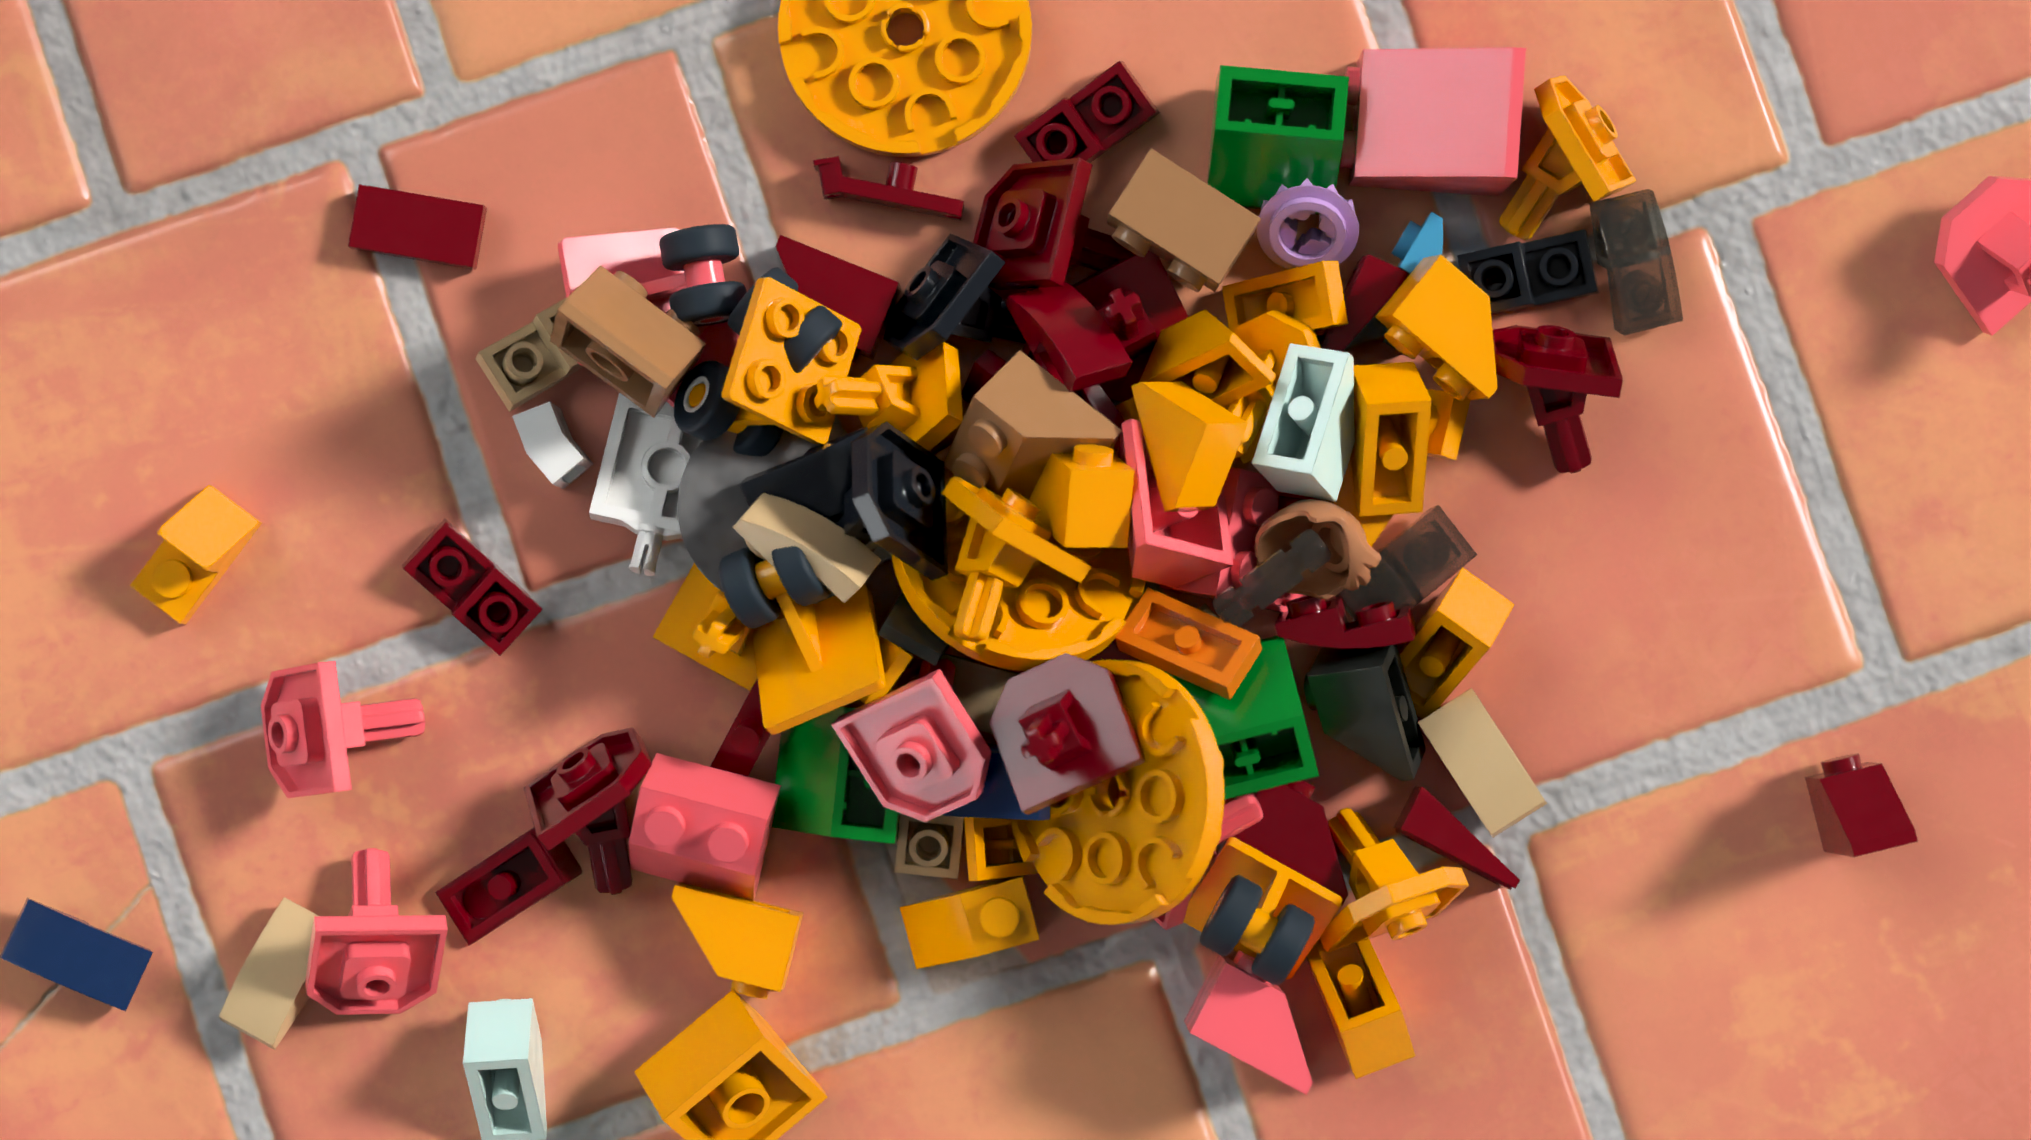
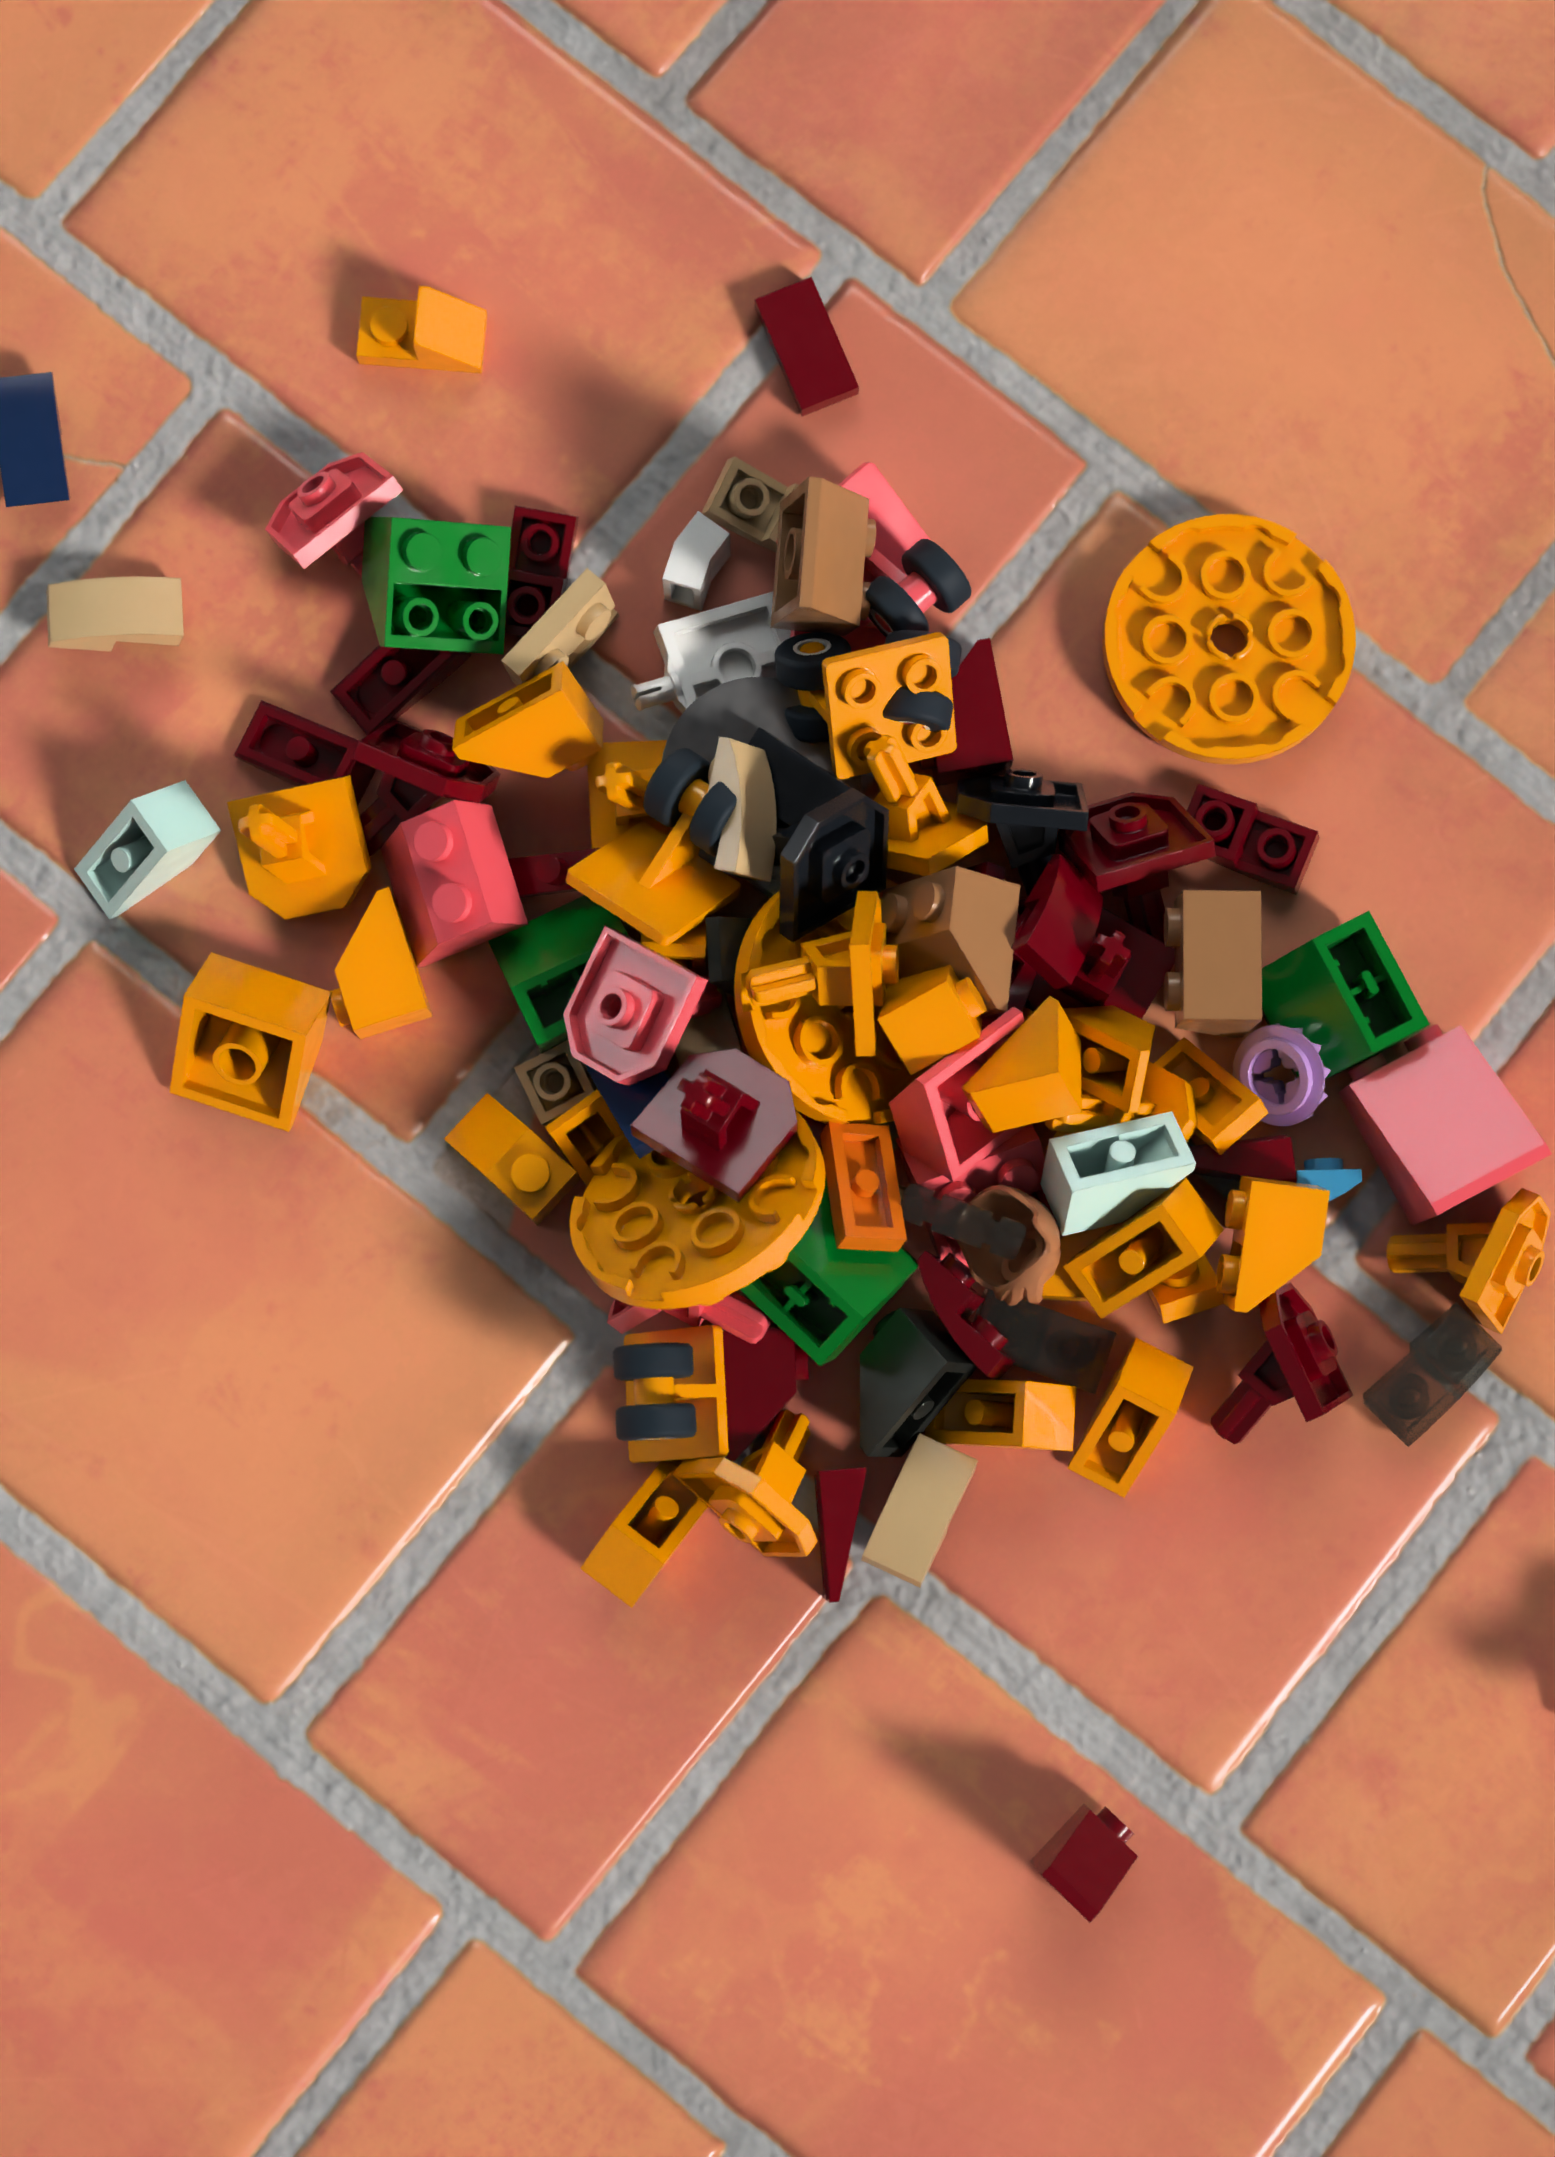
camera: 50 degrees right, 5 degrees down
coral piece [305,848,447,1015] -> none
dark red piece [813,156,964,220] -> none
coral slope [1184,950,1313,1095] -> none
black slope [1457,229,1600,315] -> none
none -> light orange piece [227,775,372,919]
none -> dark red slope [330,645,471,736]
none -> green slope [362,517,511,655]
none -> light orange slope [452,661,604,778]
none -> tan plate [501,568,619,686]
none -> light orange slope [1067,1337,1194,1498]

